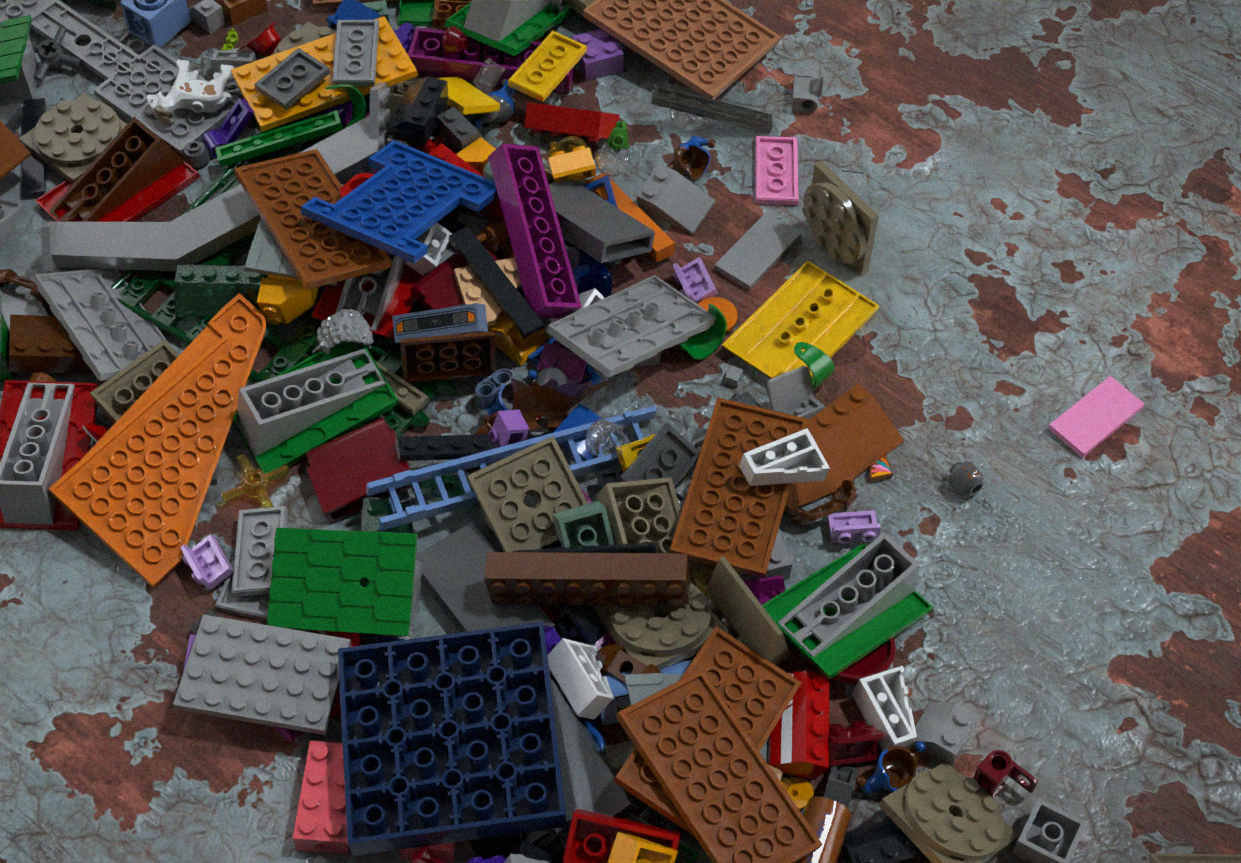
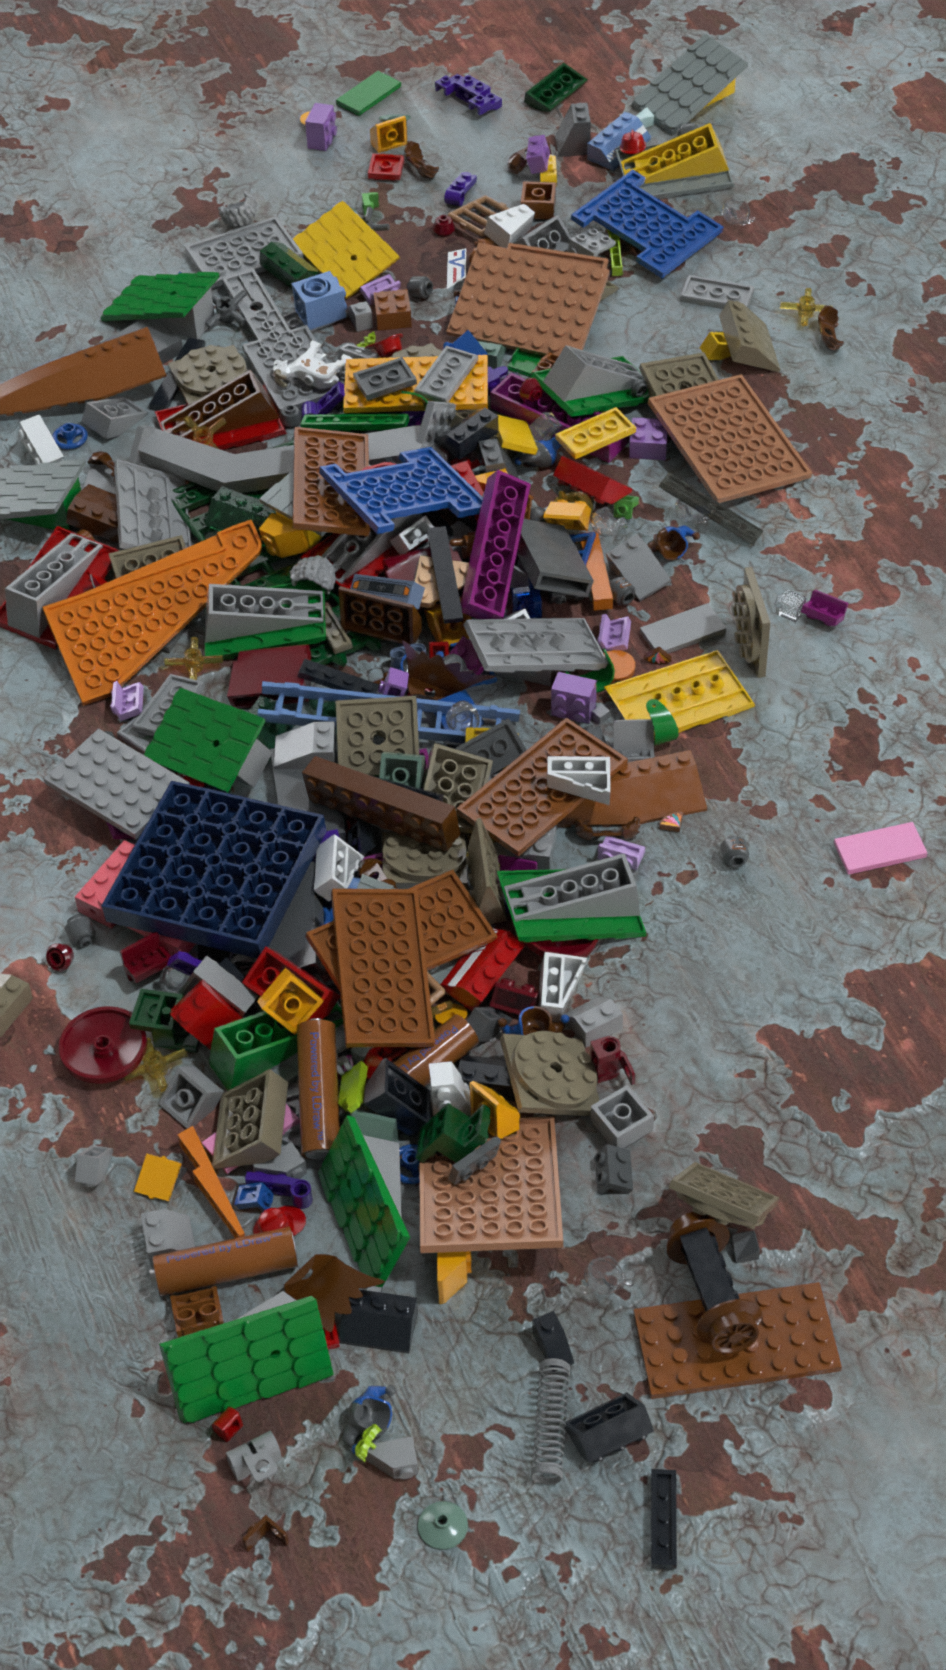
camera: 30 degrees right, 5 degrees down
bright pink tile [755,136,799,206] -> none
light grey piece [792,64,824,113] -> none
none -> clear yellow bar [183,416,226,449]
none -> light grey slope [274,722,336,769]
none -> red brick [429,641,449,659]
none -> medium lavender brick [551,672,596,724]
none -> dark grey head [610,577,636,605]
none -> reddish brown tile [644,646,672,665]
none -> magenta bracket [801,589,848,626]

